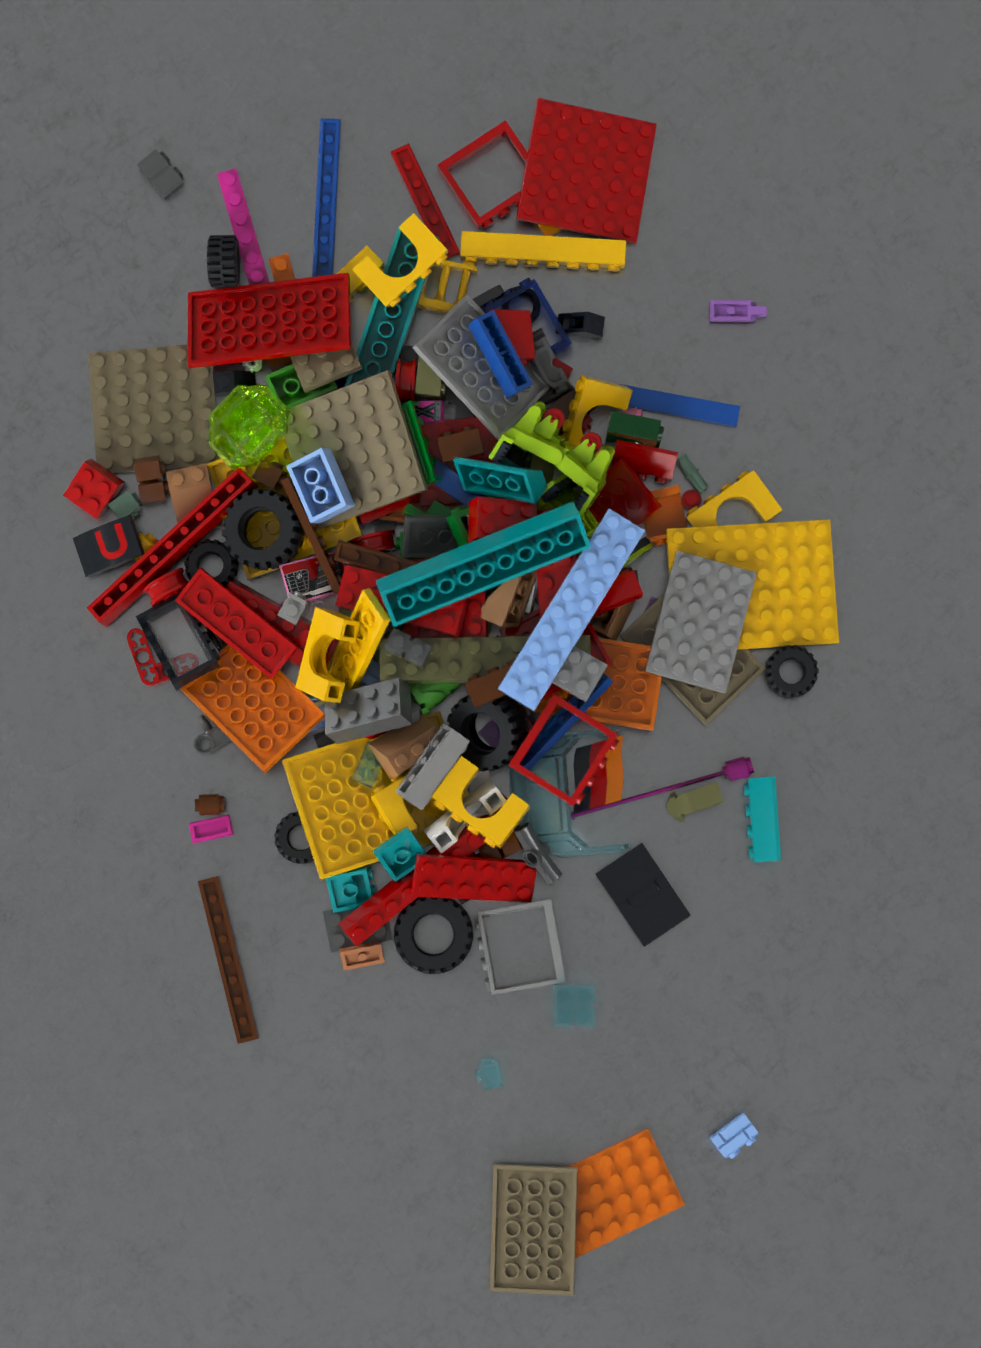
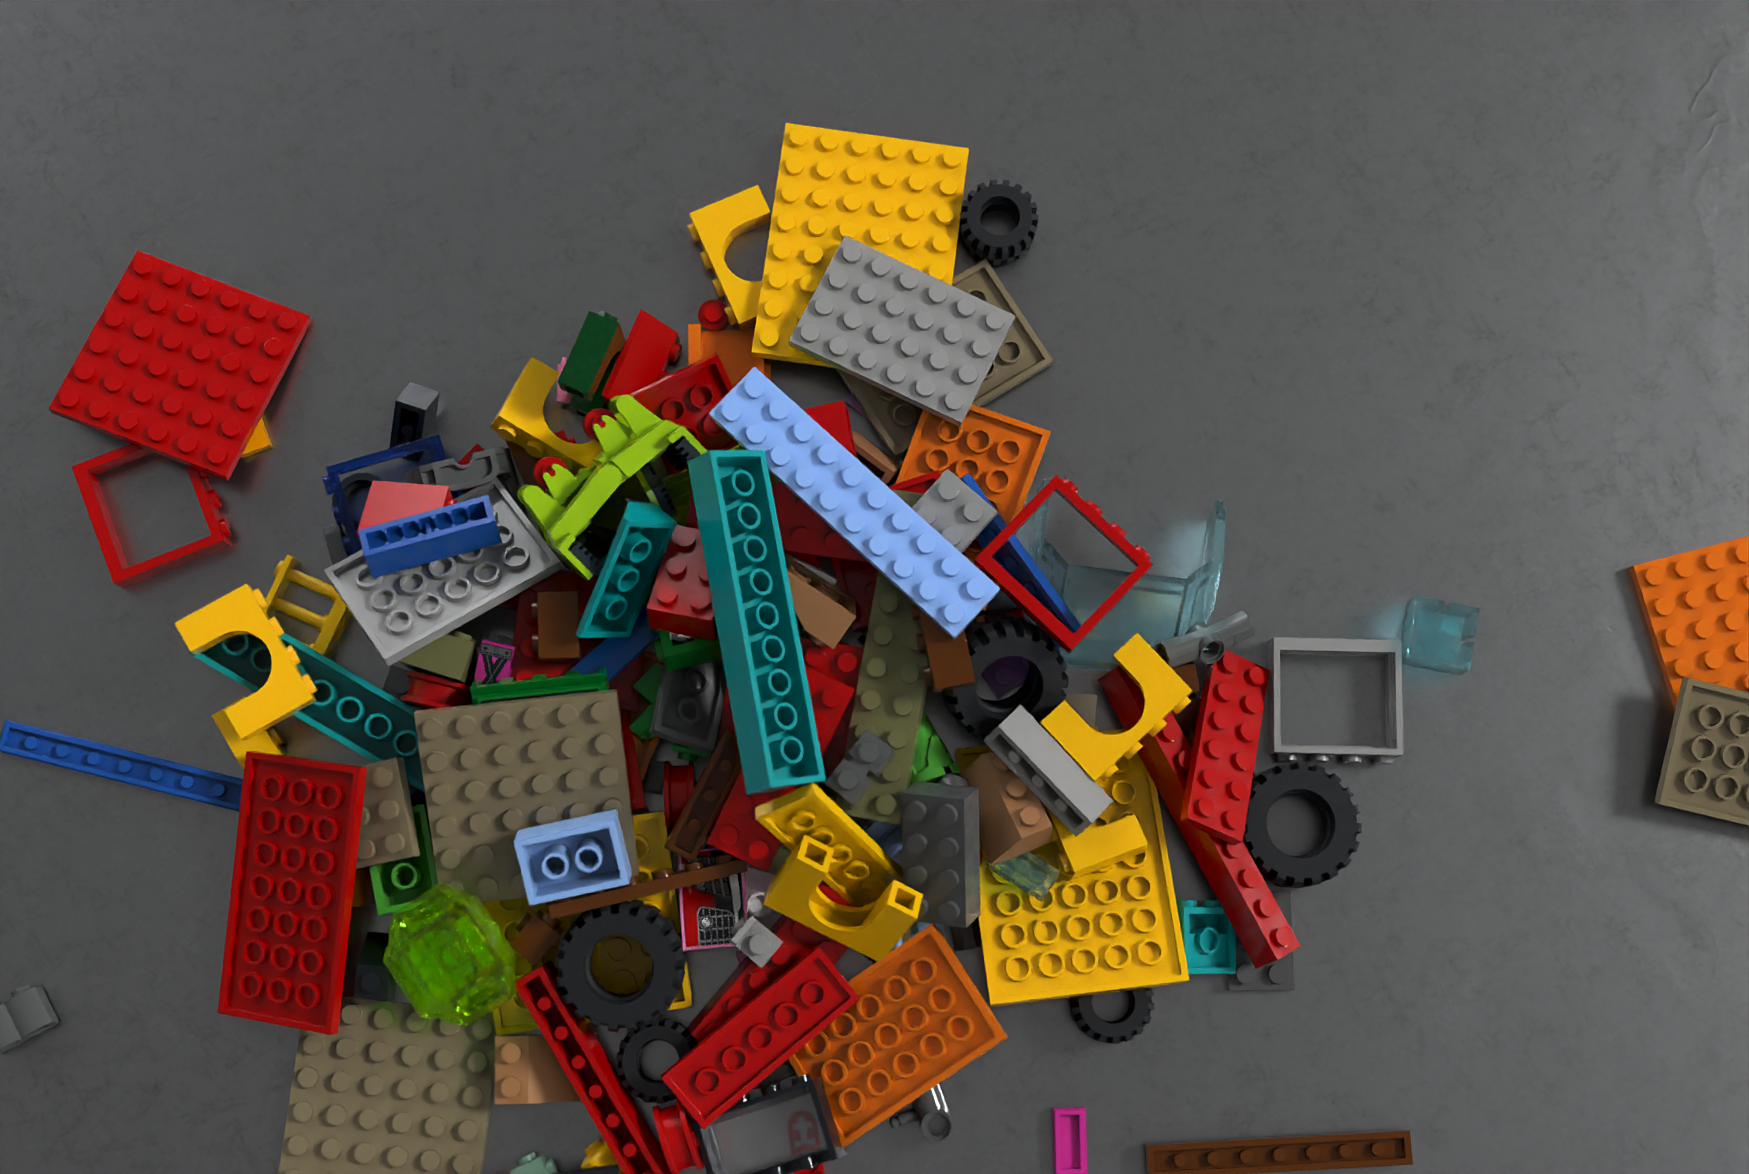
camera: 85 degrees left, 5 degrees down
reddish brown piece [134,455,170,504] -> none
reddish brown brick [195,794,224,815] -> none
black tyre [207,235,240,287] -> none
dark pink plate [217,168,269,285] -> none
white plate [242,360,262,373] -> none
orange plate [268,253,295,282] -> none
nougat plate [339,941,385,971] -> none
teal plate [373,827,427,882] -> none
red tile [390,143,460,260] -> none
white arch [423,779,507,853] -> none
yellow brick [460,231,626,272] -> none
clear light blue brick [475,1057,504,1090] -> none
flag [570,735,754,820] -> none
black piece [596,843,691,947] -> none
blue tile [619,384,740,427] -> none
olive piece [667,782,724,822] -> none
sand green axle [676,454,708,493] -> none
light blue brick [709,1112,759,1159] -> none
medium lavender hinge [710,300,767,322] -> none
teal slope [744,776,781,863] -> none

